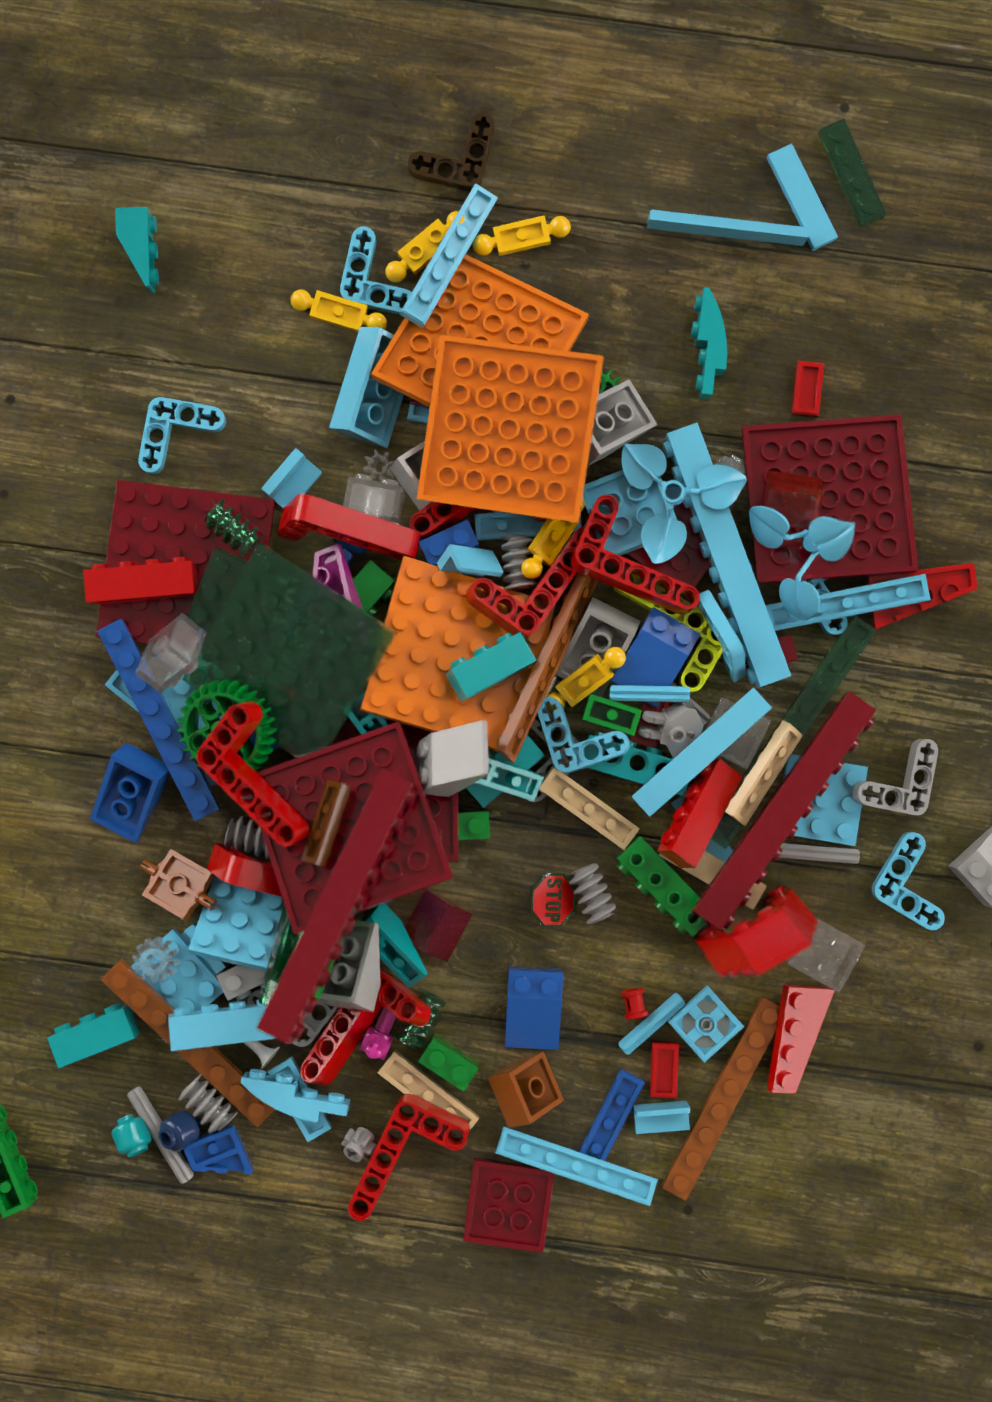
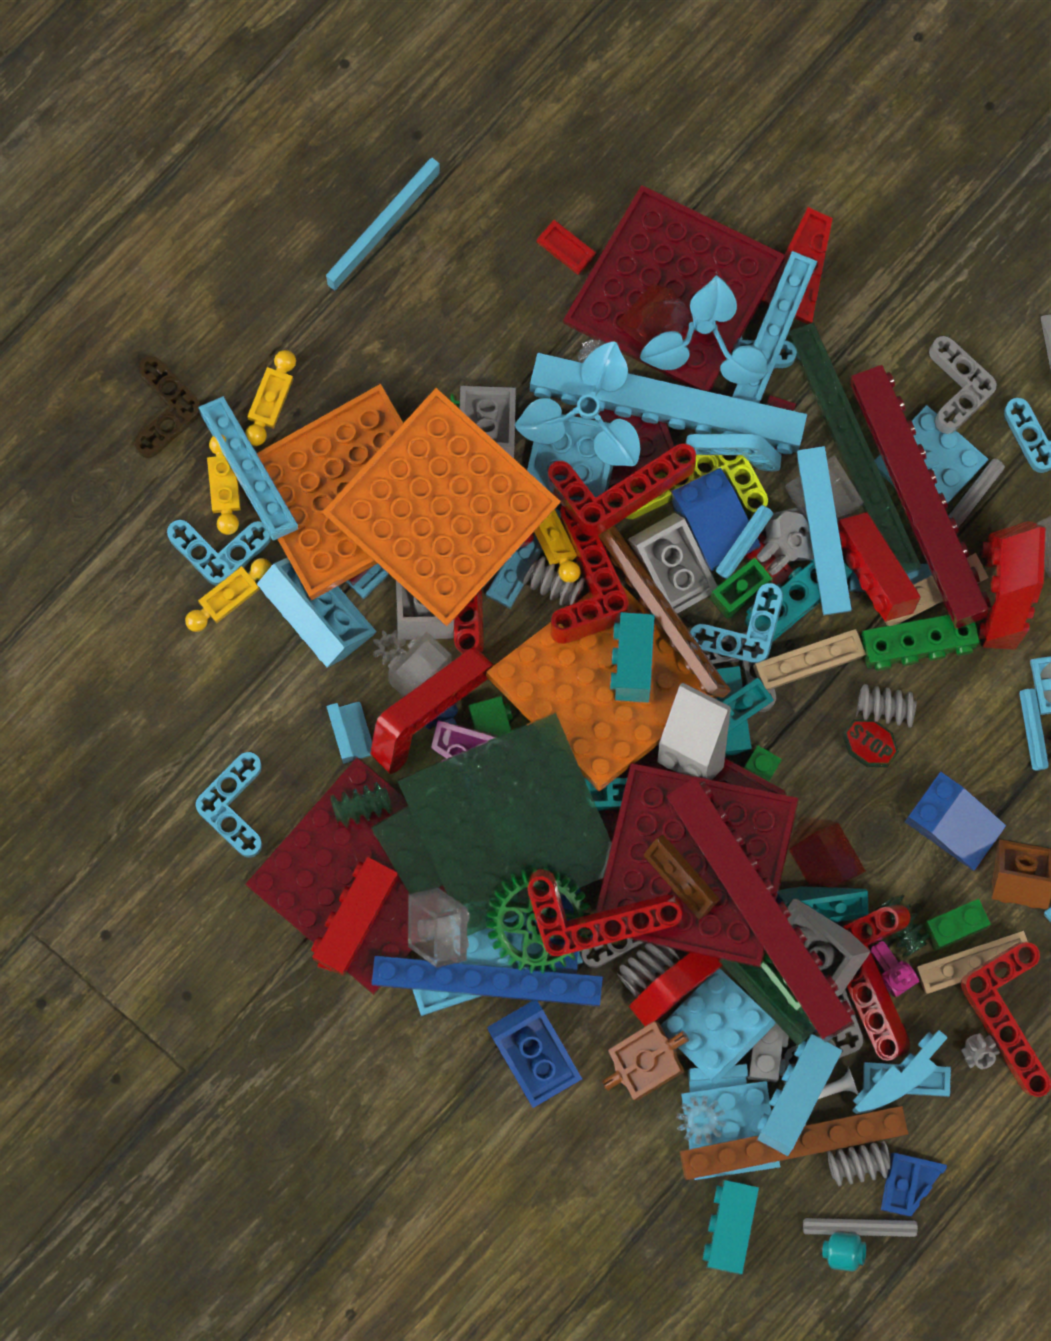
camera: 60 degrees left, 10 degrees down
teal slope [115,207,159,294] -> none
dark blue head [158,1110,200,1152] -> none
blue brick [419,520,479,566] -> none
medium azure panel [437,544,503,577] -> none
yellow plate [547,647,626,713] -> none
red bush [620,987,649,1019] -> none
teal slope [691,287,727,401] -> none
tan plate [725,721,803,826] -> none
medium azure tile [767,143,838,251] -> none
clear green plate [818,119,886,227] -> none

